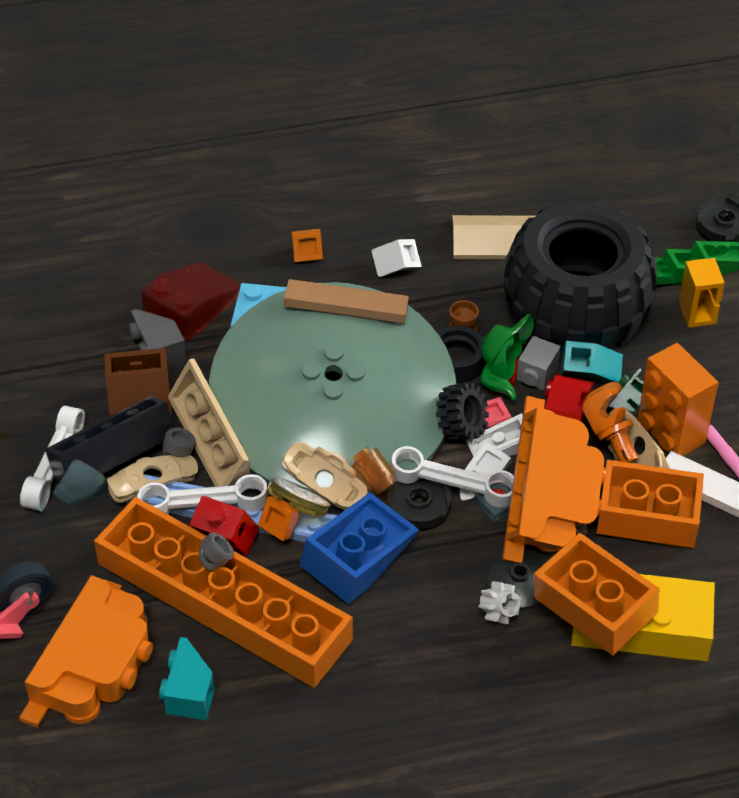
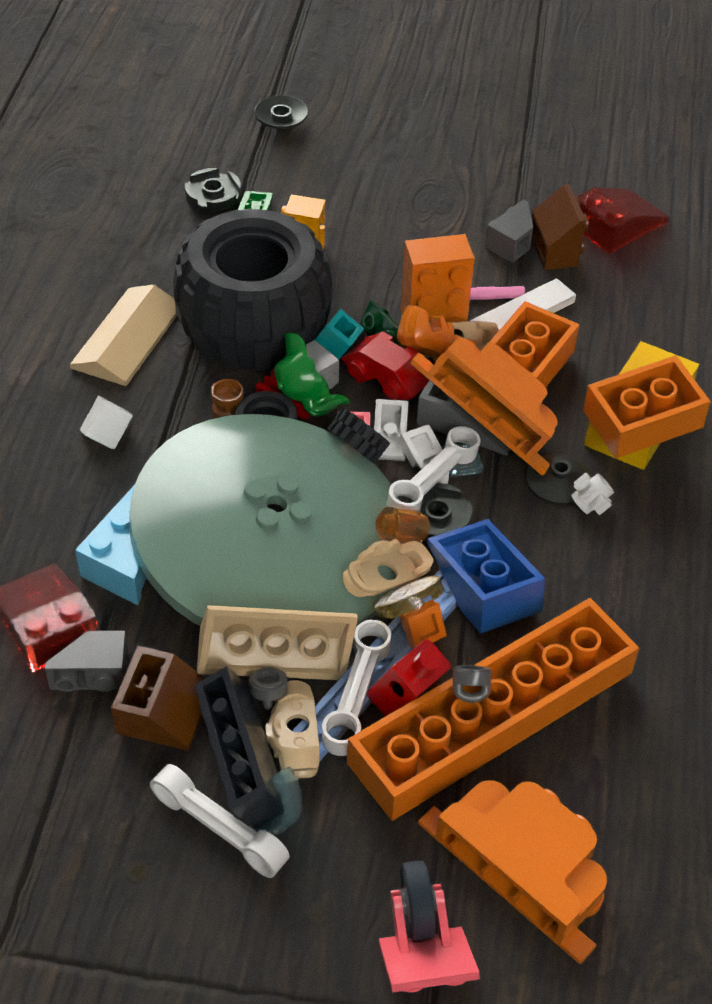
camera: 70 degrees left, 0 degrees up
teal slope [159,637,215,720] -> none
medium nougat tile [284,279,409,323] -> none
orange tile [291,229,323,262] -> none

